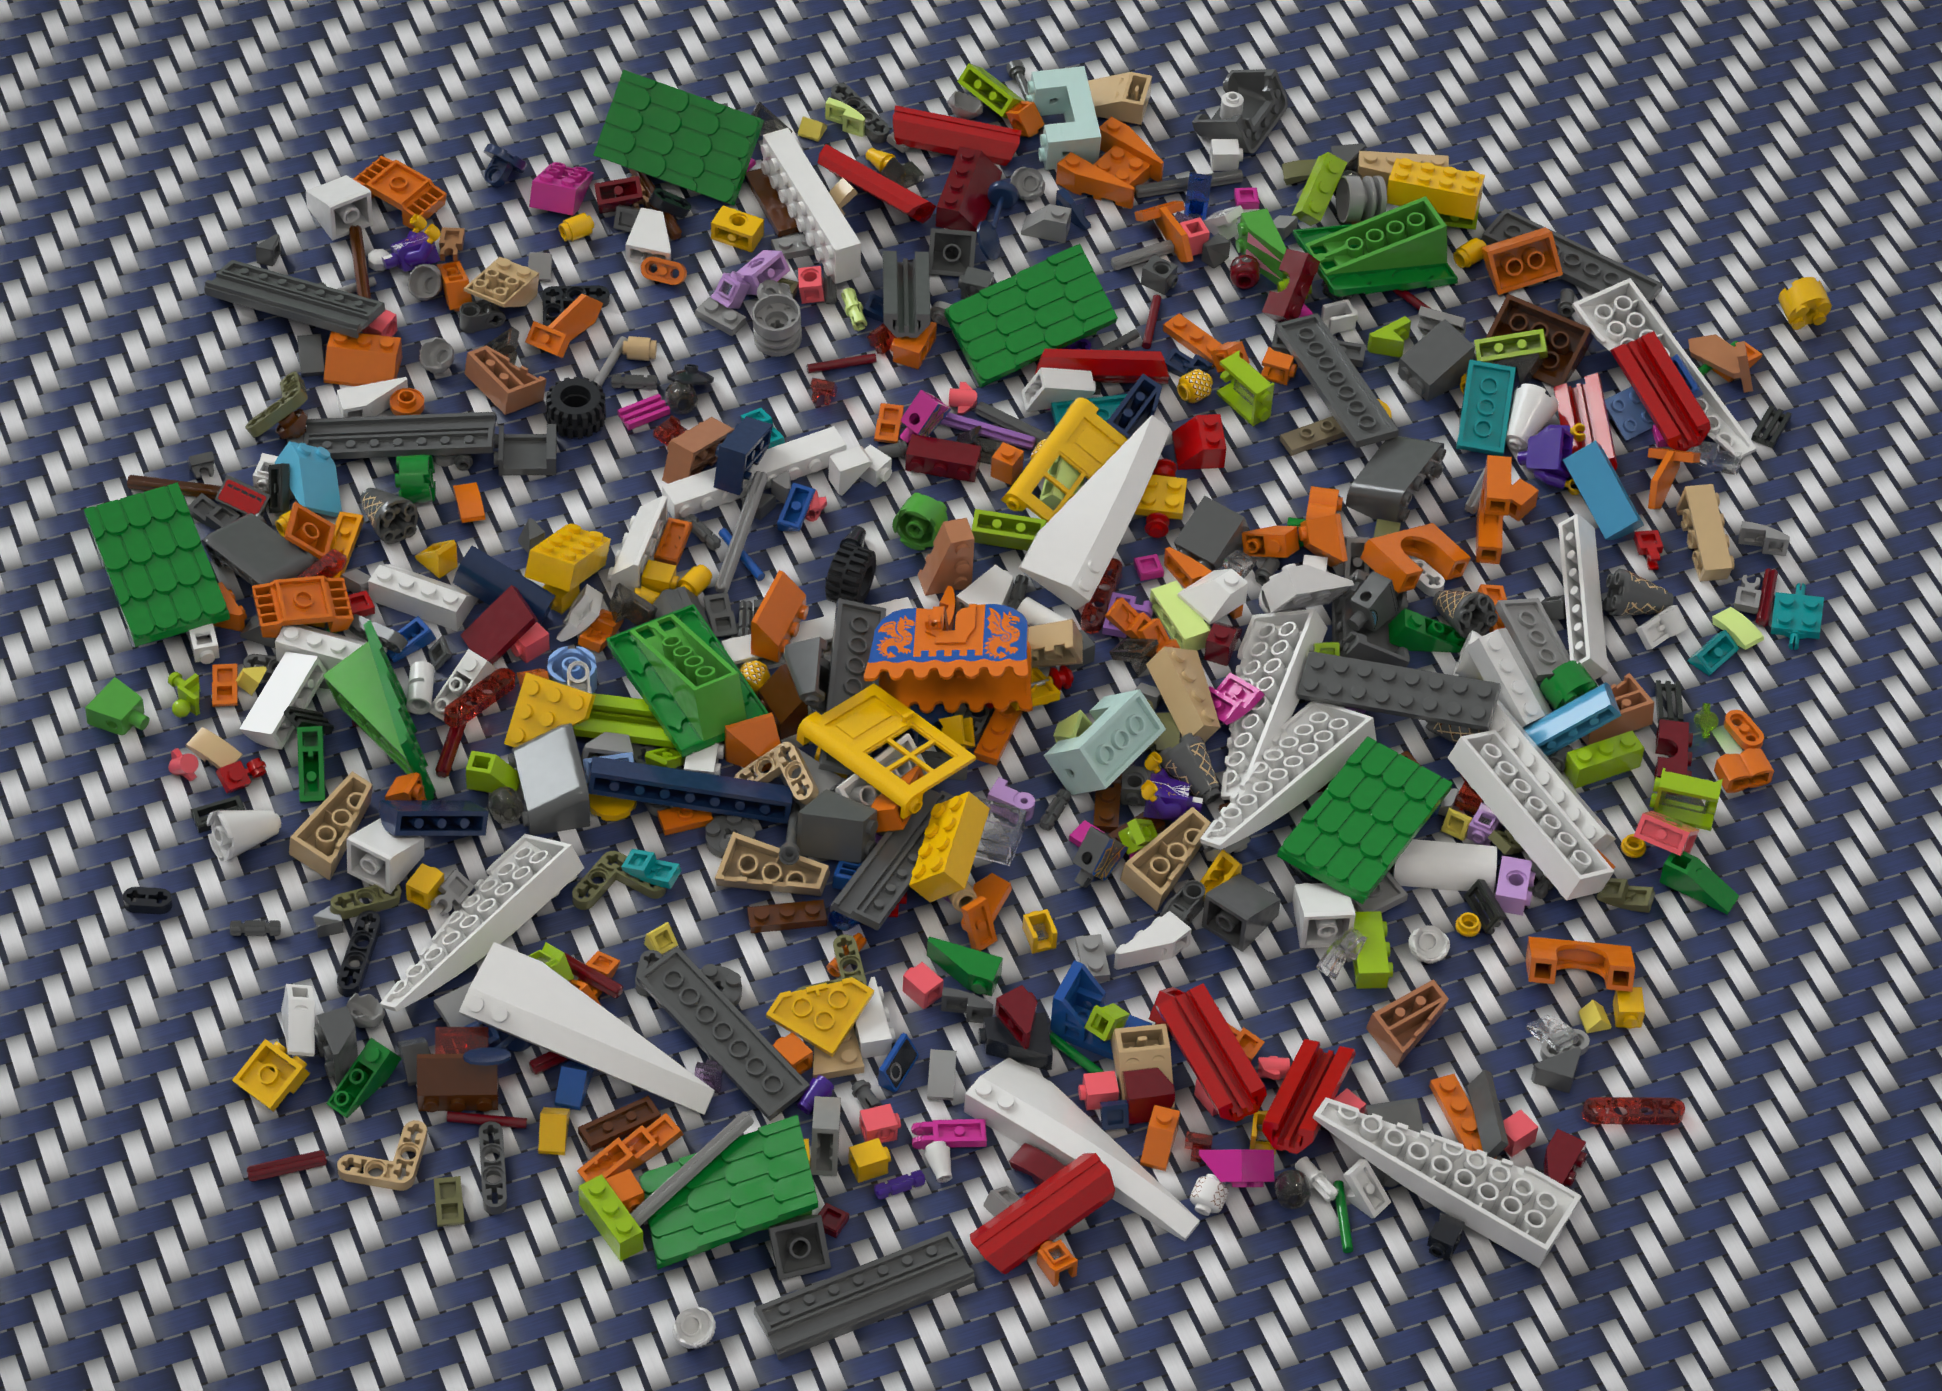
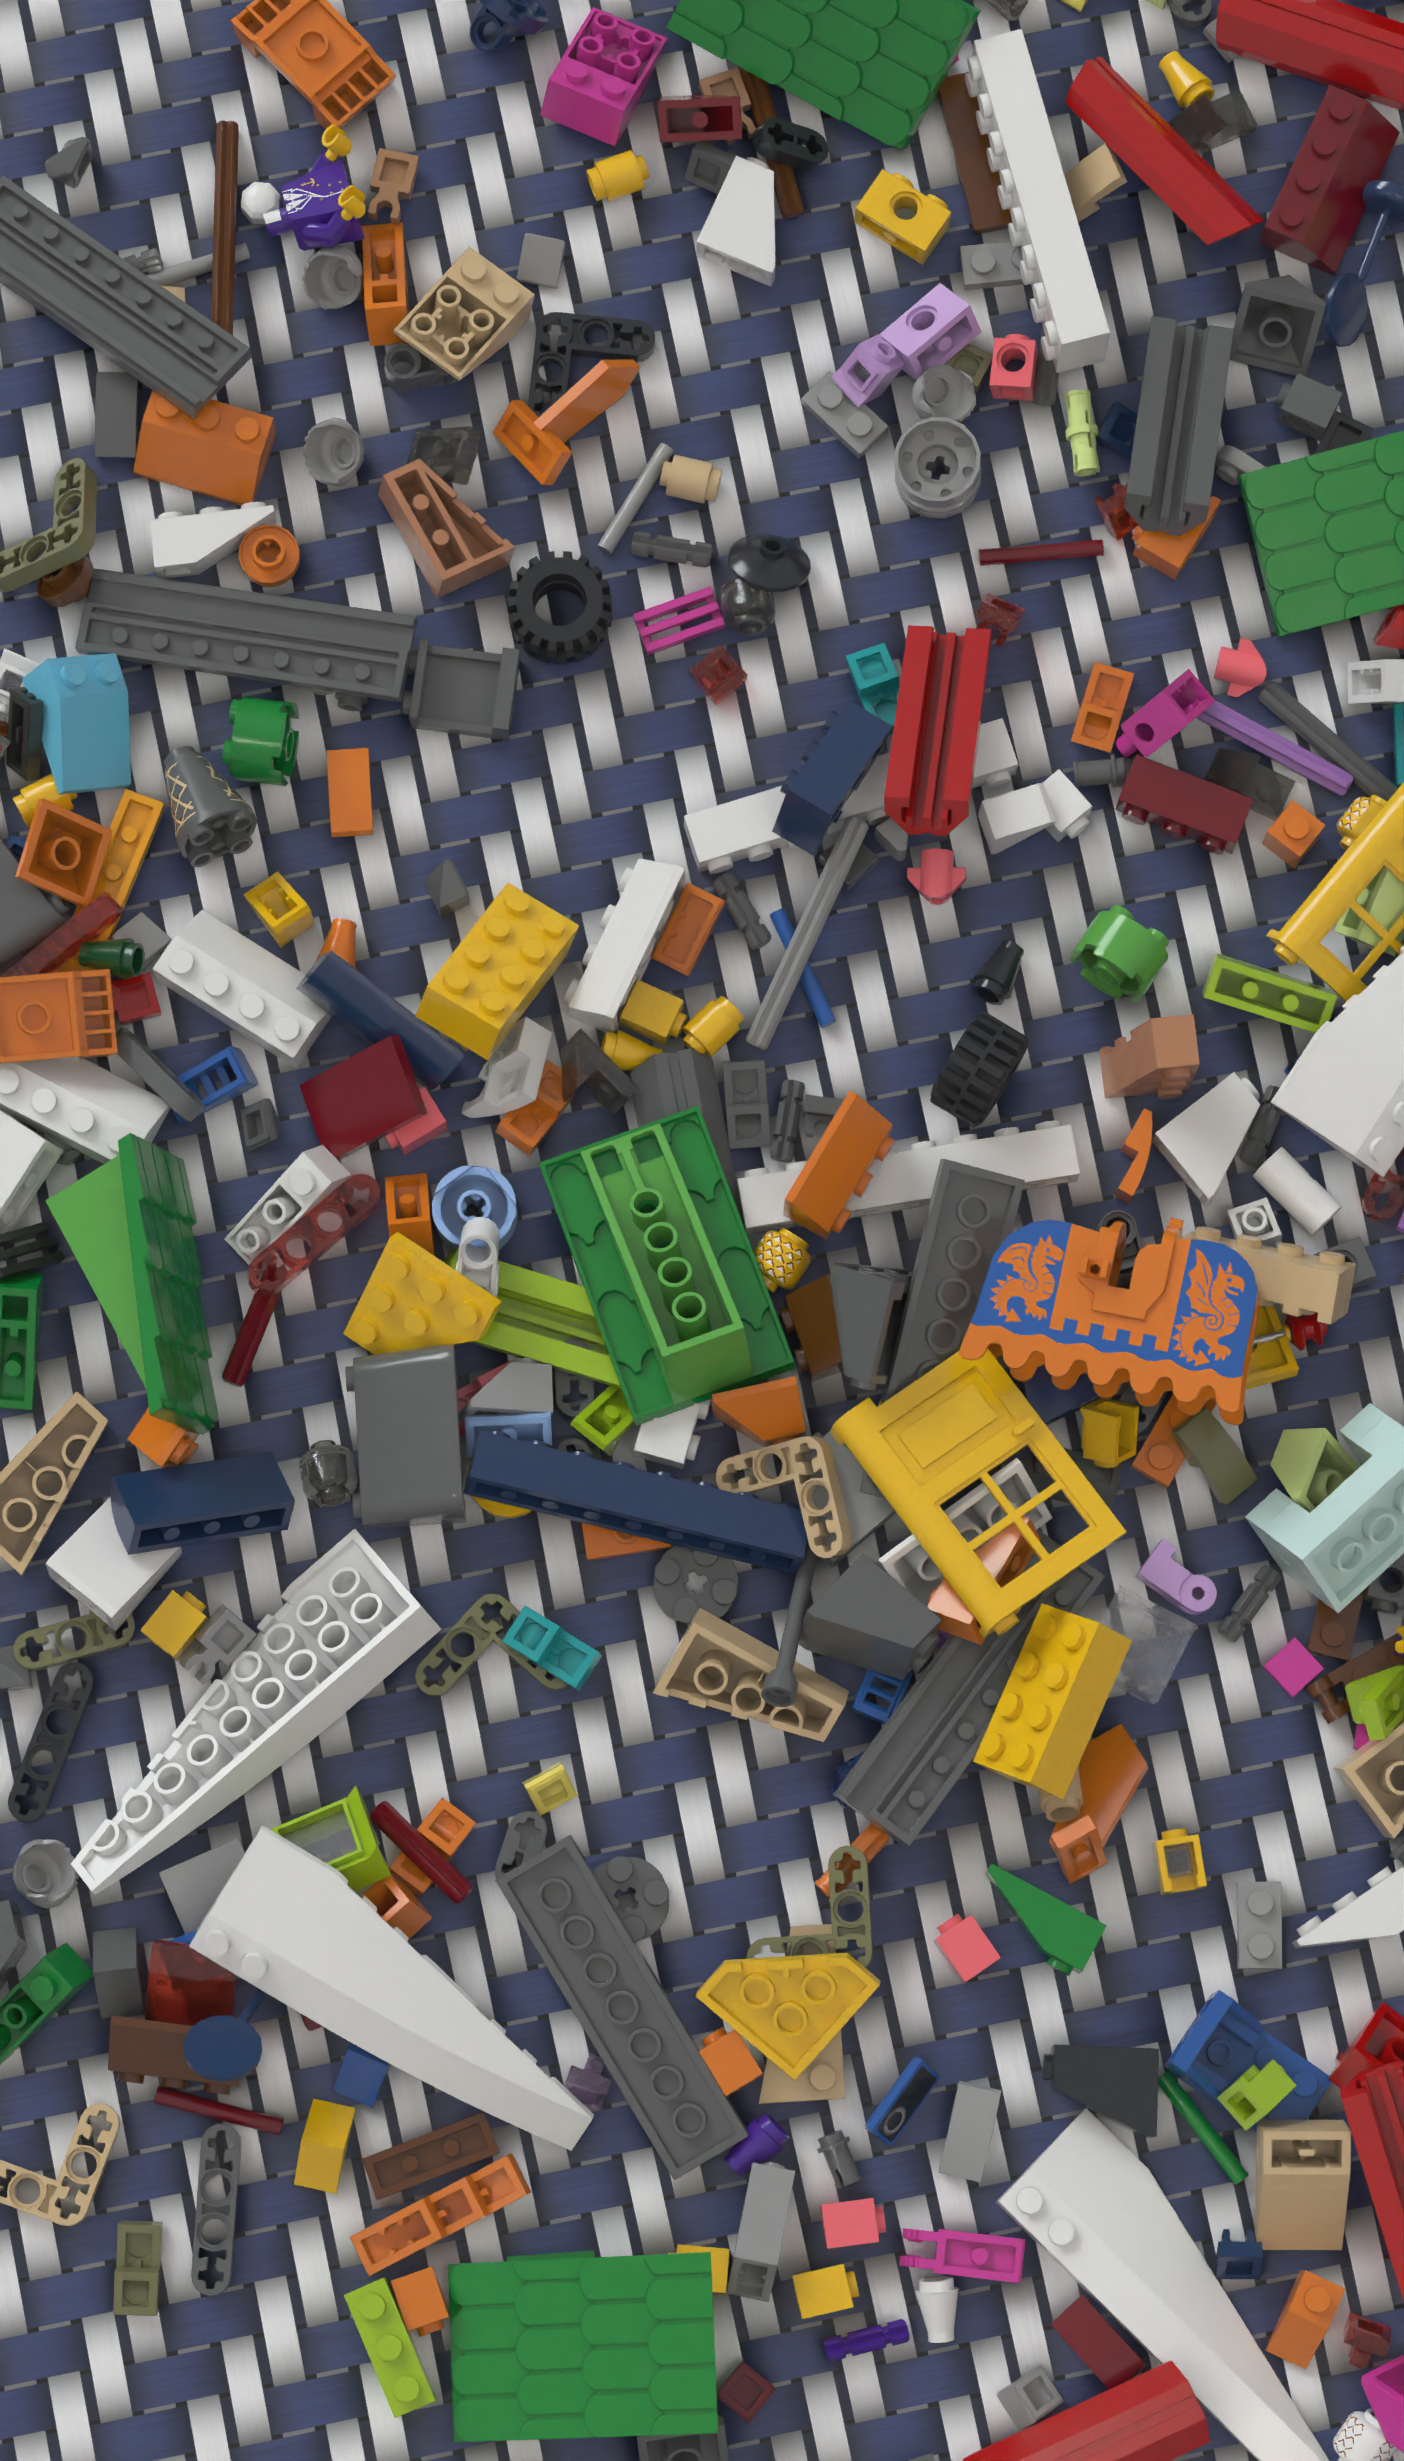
camera: 10 degrees right, 30 degrees up
white slope [306,175,373,241] -> none
coral brick [362,310,397,337] -> none
white pin [406,661,435,715] -> none
lime slope [466,751,520,797] -> none
light grey axle [630,1111,754,1227] -> none
orange plate [641,257,687,285] -> none
nougat wedge [662,417,734,484] -> none
reddish brown plate [747,899,827,933] -> none
blue slope [777,482,816,531] -> none
white slope [855,977,896,1059] -> none
dark grey slope [941,987,993,1023] -> none
dark red slope [995,985,1038,1049] -> none
dark grey torso [1073,826,1128,888] -> none
coral brick [1078,1071,1119,1111] -> none
dark red slope [1122,1067,1175,1124] -> none
none -> dark green cone [78,938,145,980]
none -> red piece [884,625,993,836]
none -> olive slope [1172,1407,1258,1505]

